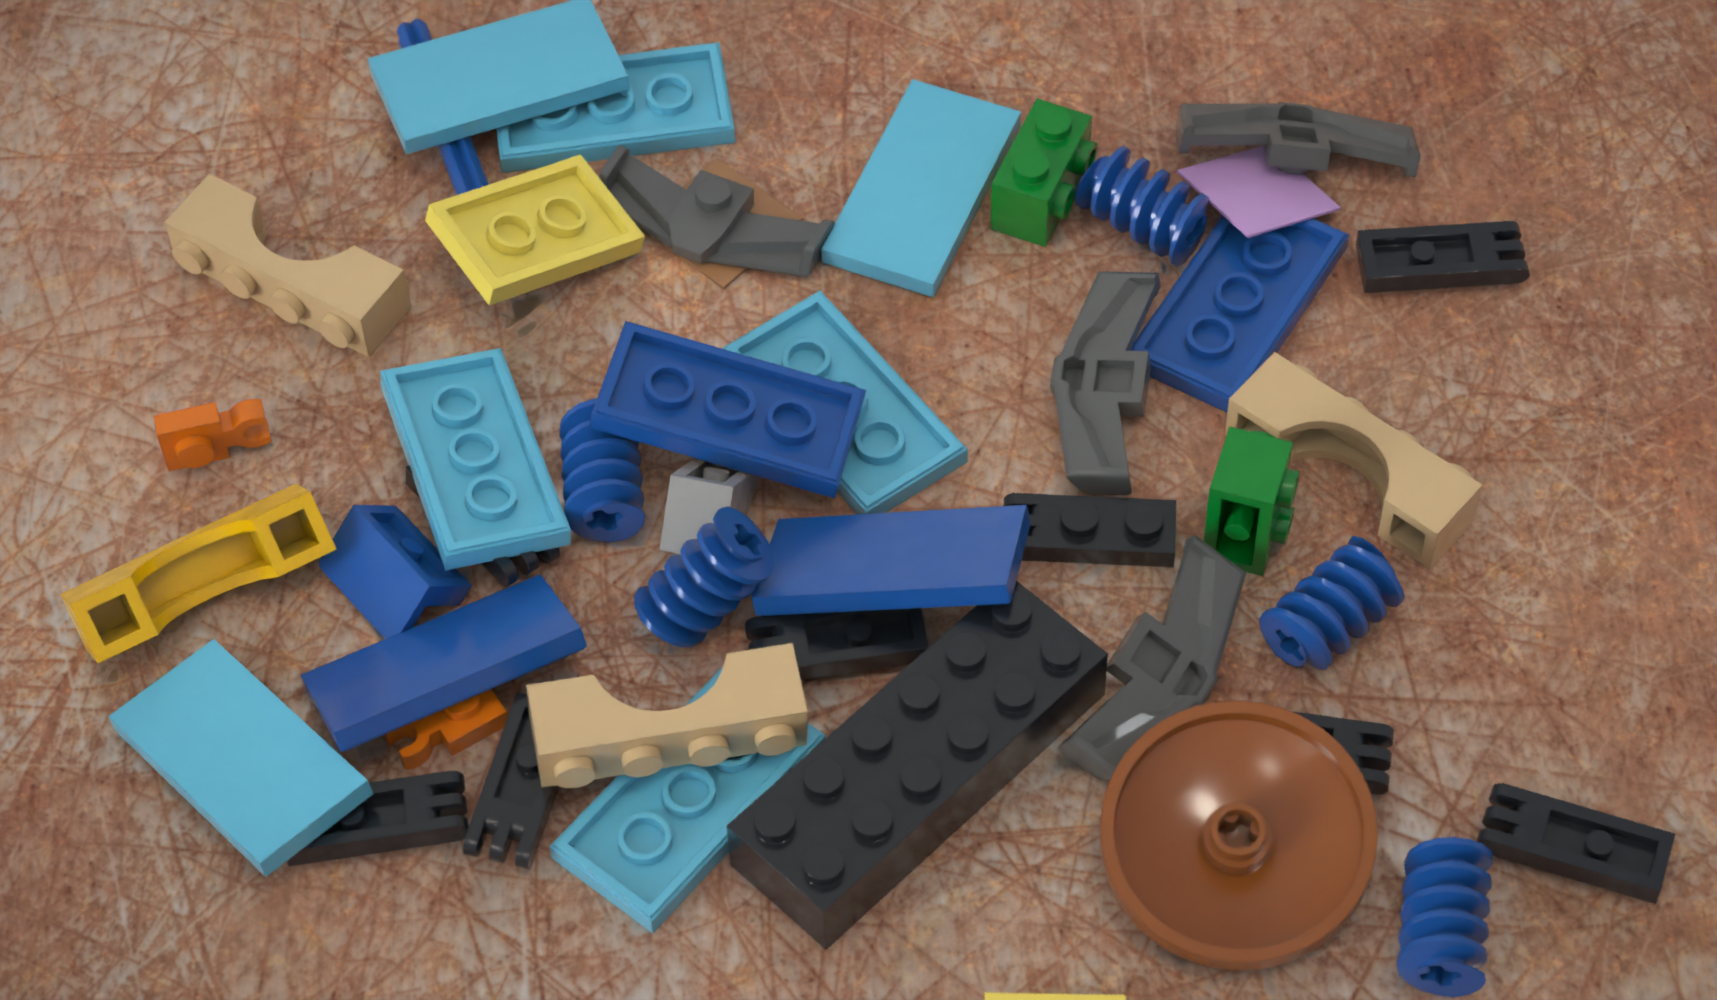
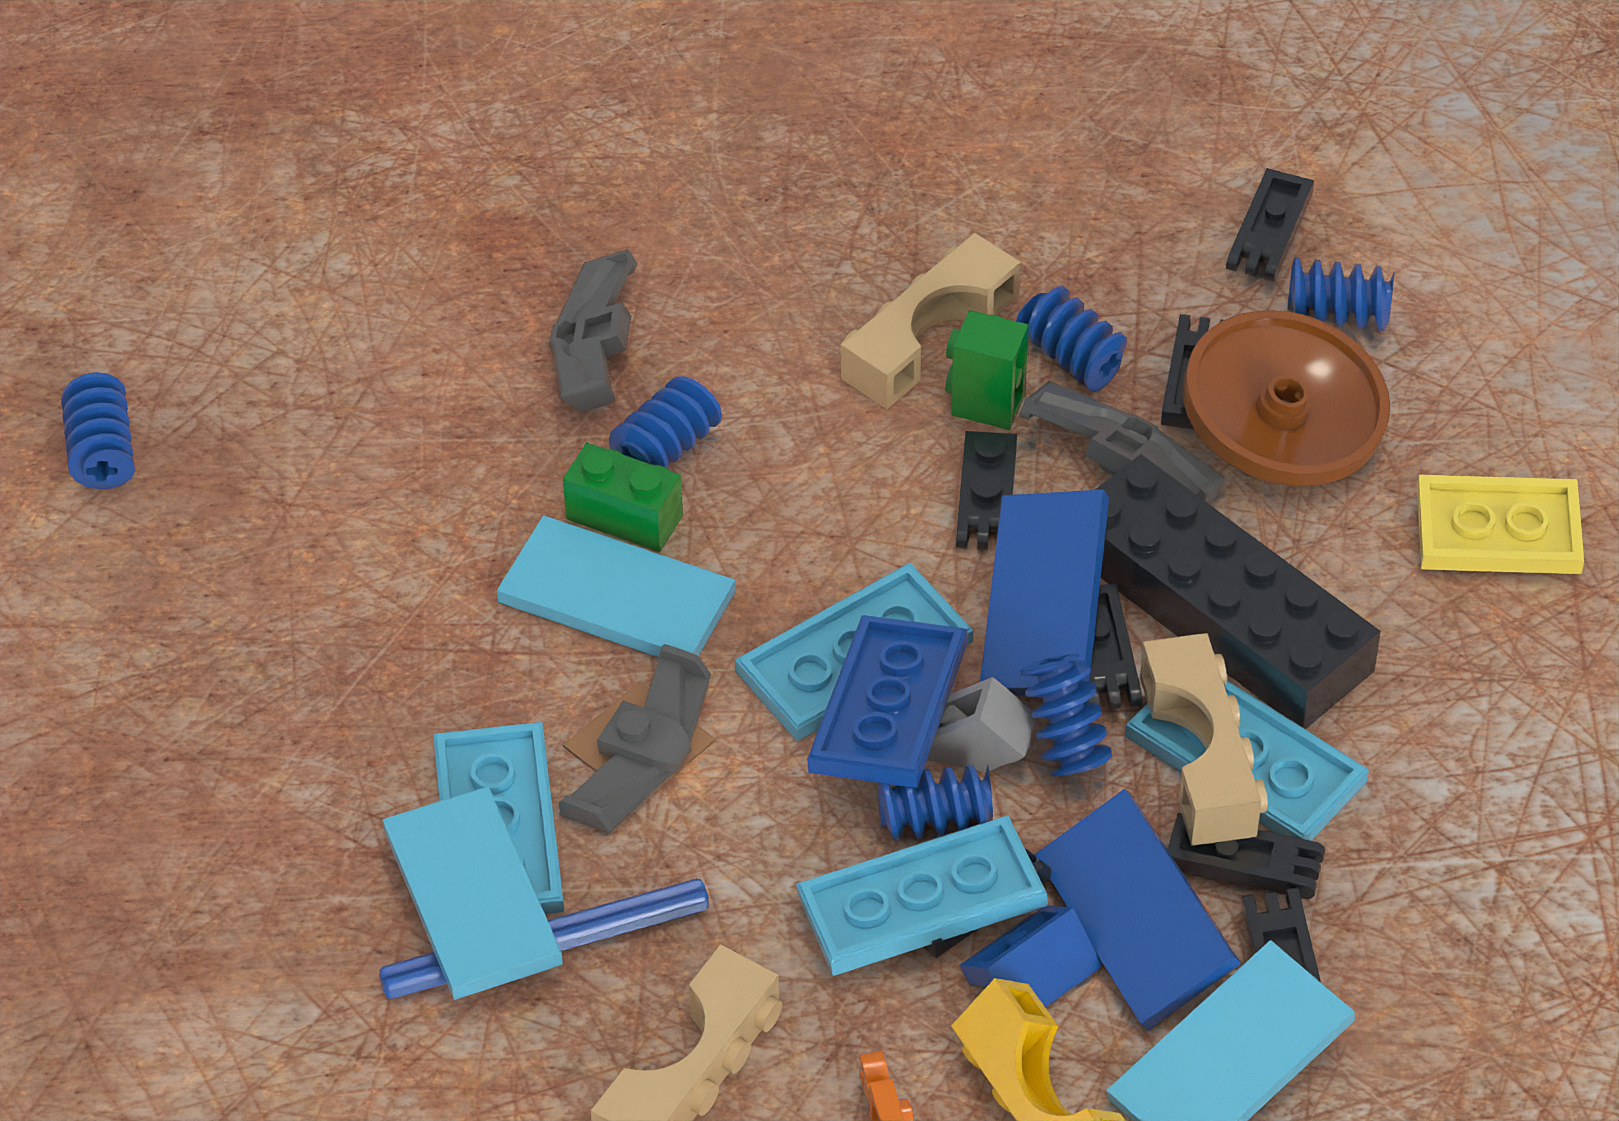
camera: 90 degrees left, 5 degrees down
light yellow plate [425,154,645,306] -> none
dark grey plate [1050,271,1161,496] -> none
blue tile [1130,215,1349,412] -> none
lavender piece [1177,145,1341,238] -> none
black hinge [1355,221,1530,293] -> none

